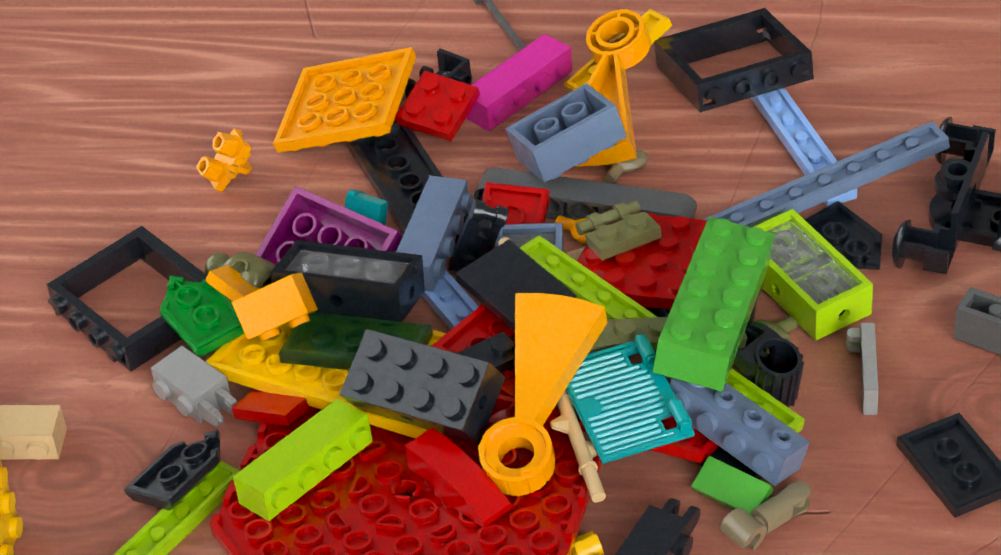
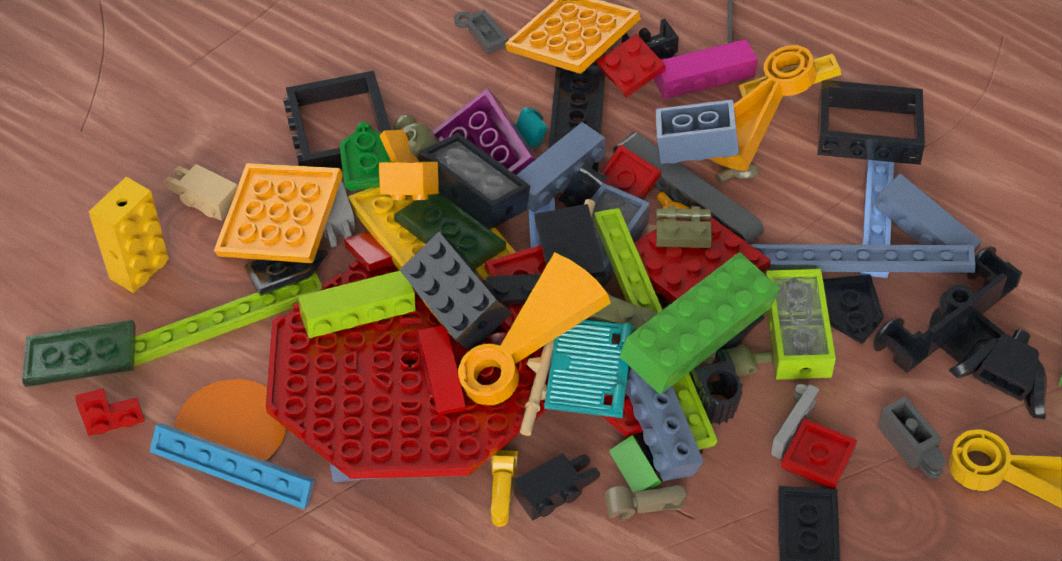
camera: 25 degrees right, 10 degrees up
light orange hips [196,128,253,192] -> none
none -> light orange plate [214,163,343,263]
none -> dark grey hinge [454,9,508,55]
none -> red plate [781,418,857,489]
none -> sand blue brick [873,173,982,252]

